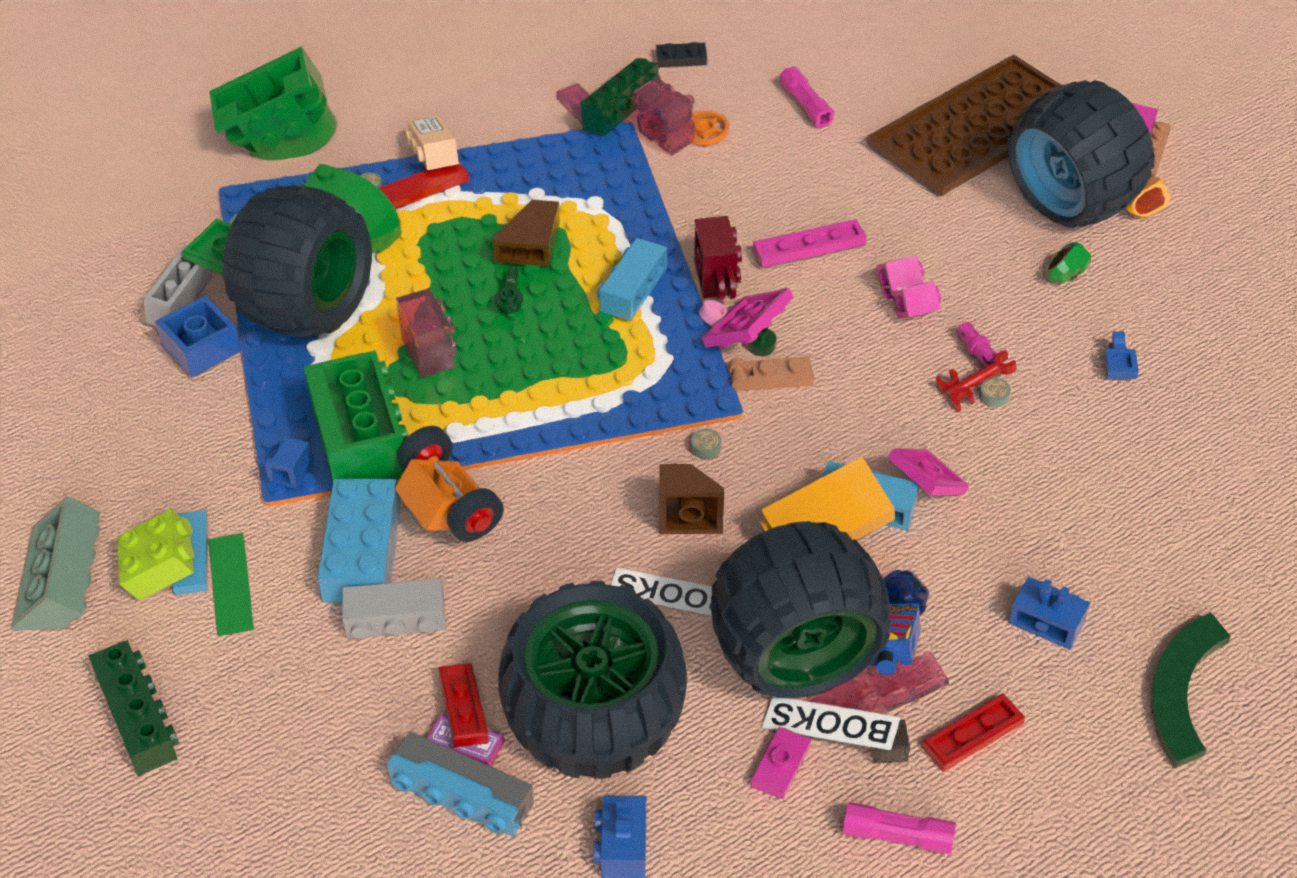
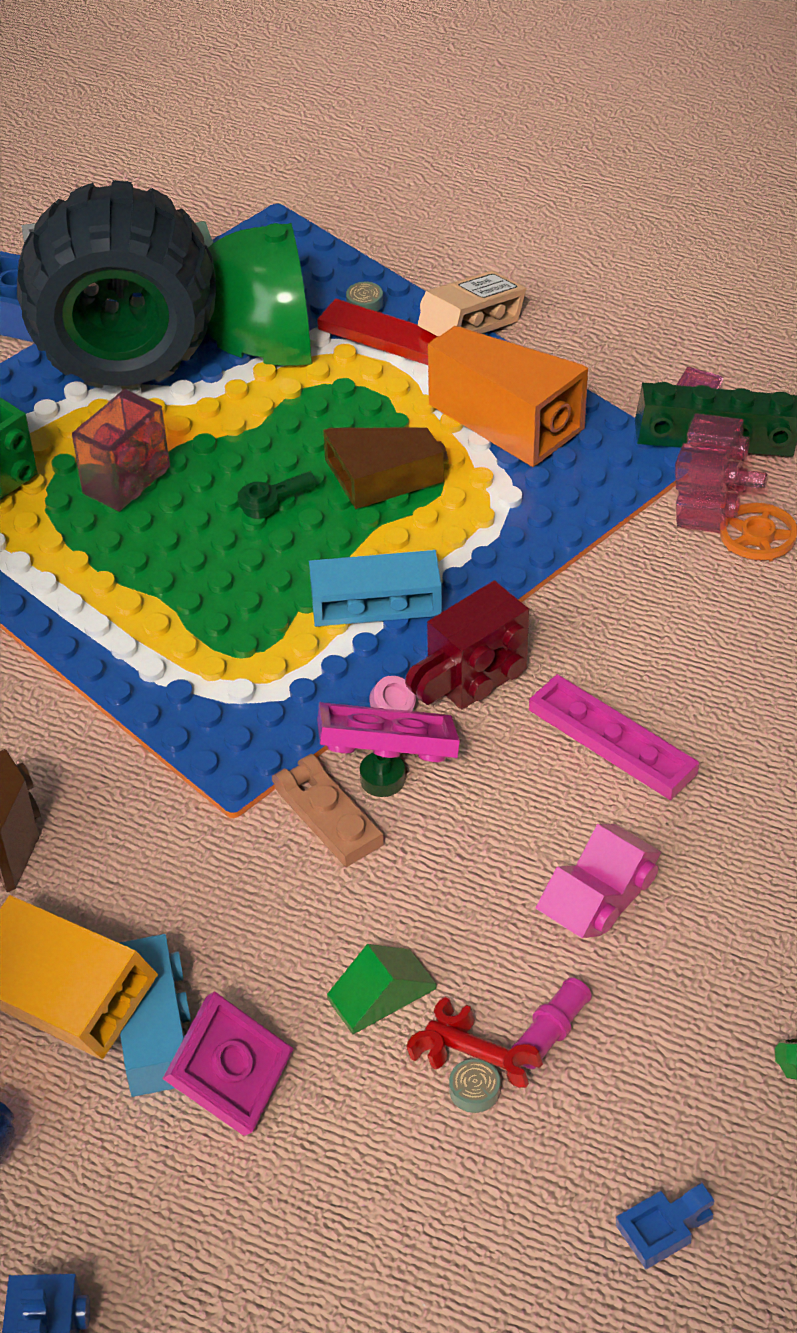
camera: 60 degrees right, 0 degrees up
green brick [209,46,337,160] -> none
tile [691,429,721,459] -> none
none -> green slope [327,944,436,1035]
none -> orange slope [428,326,588,467]

